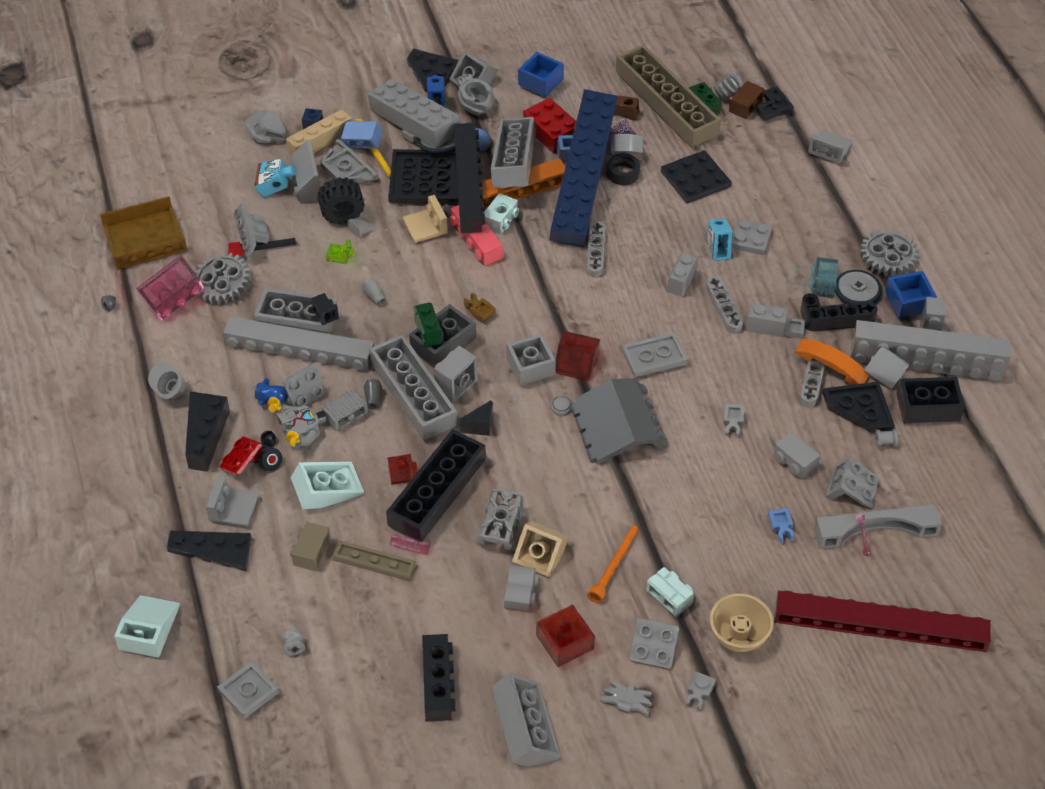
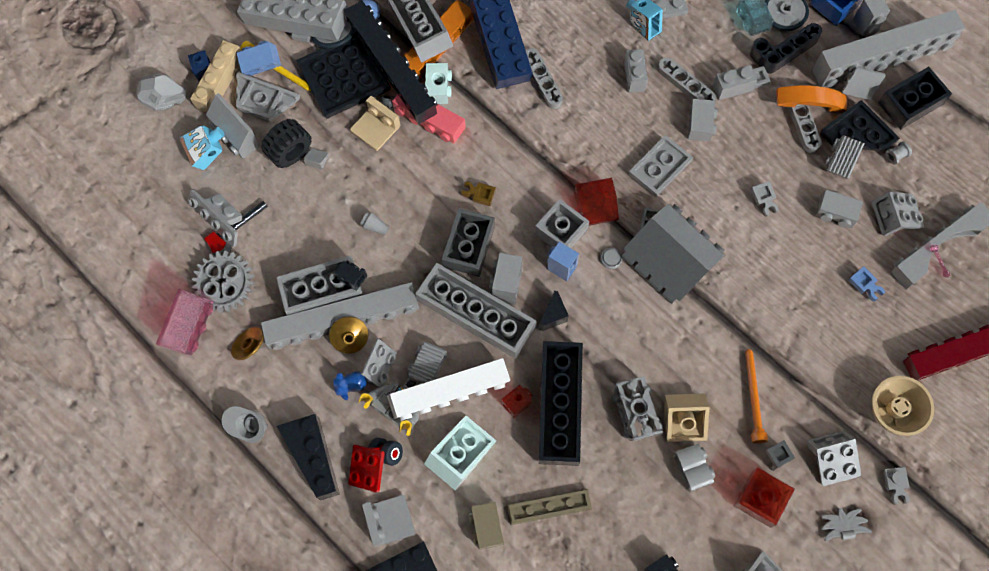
camera: 25 degrees left, 20 degrees up
pearl gold panel [100,196,188,270] -> none
dark grey hinge [101,295,116,311] -> none
black hinge [260,430,276,447] -> none
clear neon green bracket [326,240,354,264] -> none
dark grey cone [363,379,382,409] -> none
clear pink axle [390,534,430,554] -> none
dark green brick [414,302,442,348] -> none
light aqua brick [646,567,694,617] -> none
none -> pearl gold dish [231,327,264,360]
none -> pearl gold dish [329,316,369,354]
none -> white brick [387,358,510,421]
none -> medium blue brick [547,242,579,281]
none -> light grey brick [688,99,717,142]
none -> dark grey panel [765,440,795,471]
none -> light grey brick [824,135,864,180]

